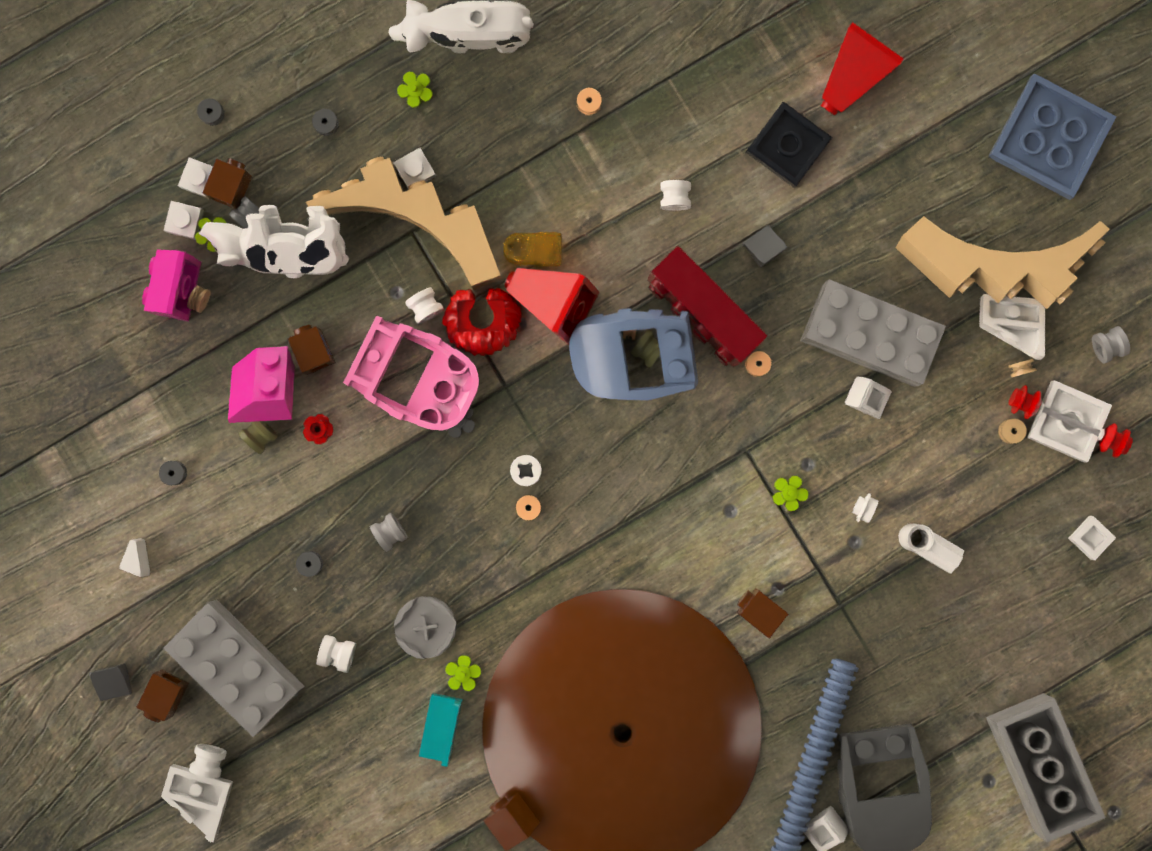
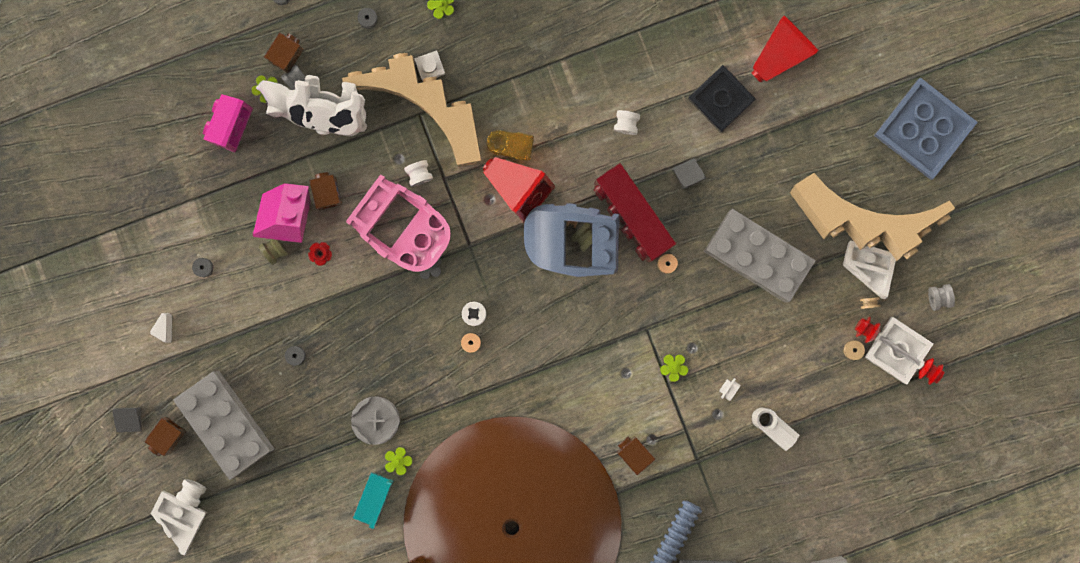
camera: 10 degrees right, 0 degrees up
white plate [163,201,204,239] -> none
white plate [178,157,213,199] -> none
tan piece [187,285,211,313] -> none
white wheel [316,635,356,673] -> none
light grey wheel [370,513,408,552] -> none
red piece [442,288,522,356] -> none
light nougat piece [577,88,601,115] -> none
white slope [845,376,892,419] -> none
white plate [1068,516,1116,560] -> none

